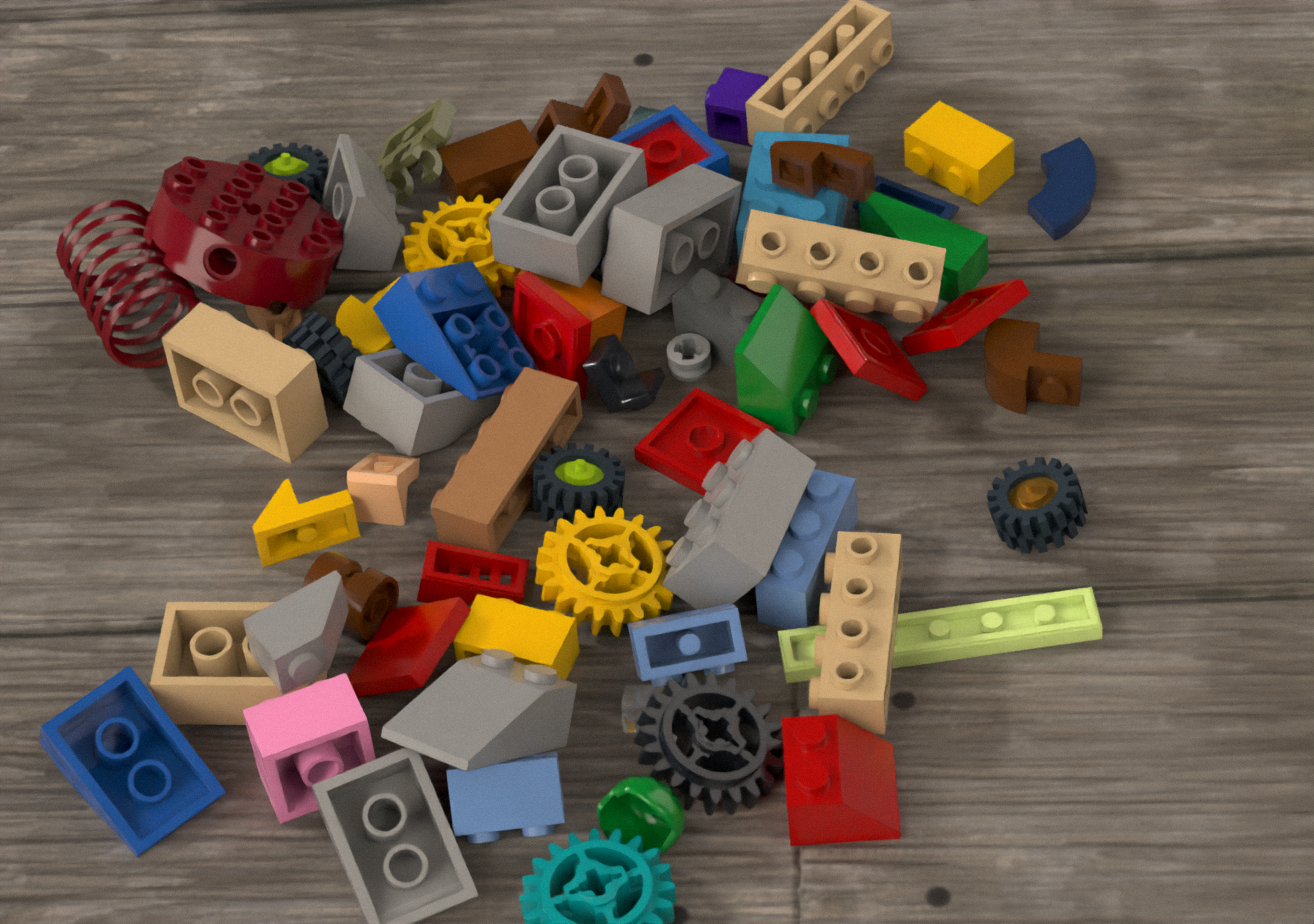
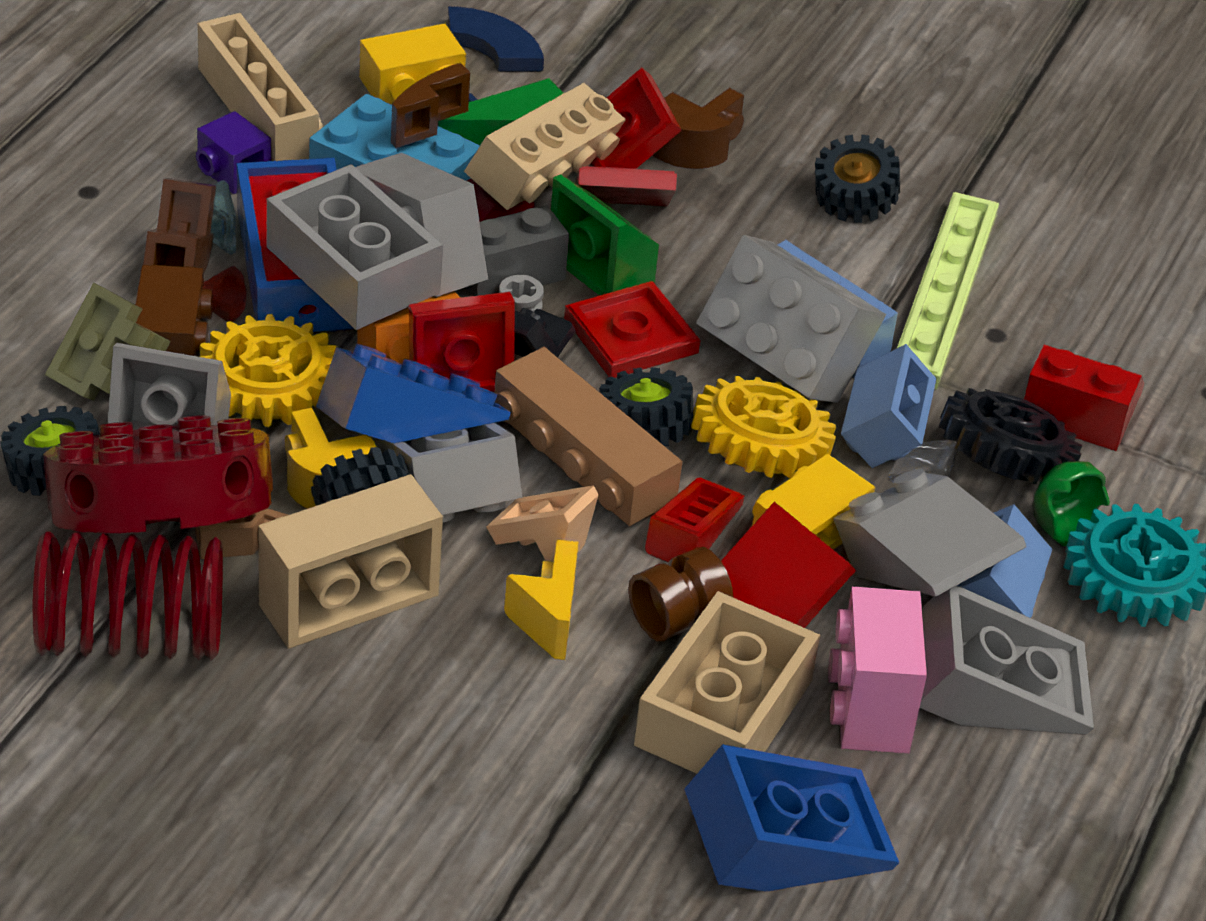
camera: 75 degrees left, 5 degrees down
light grey slope [243,570,349,694] -> none
tan brick [809,531,903,735] -> none

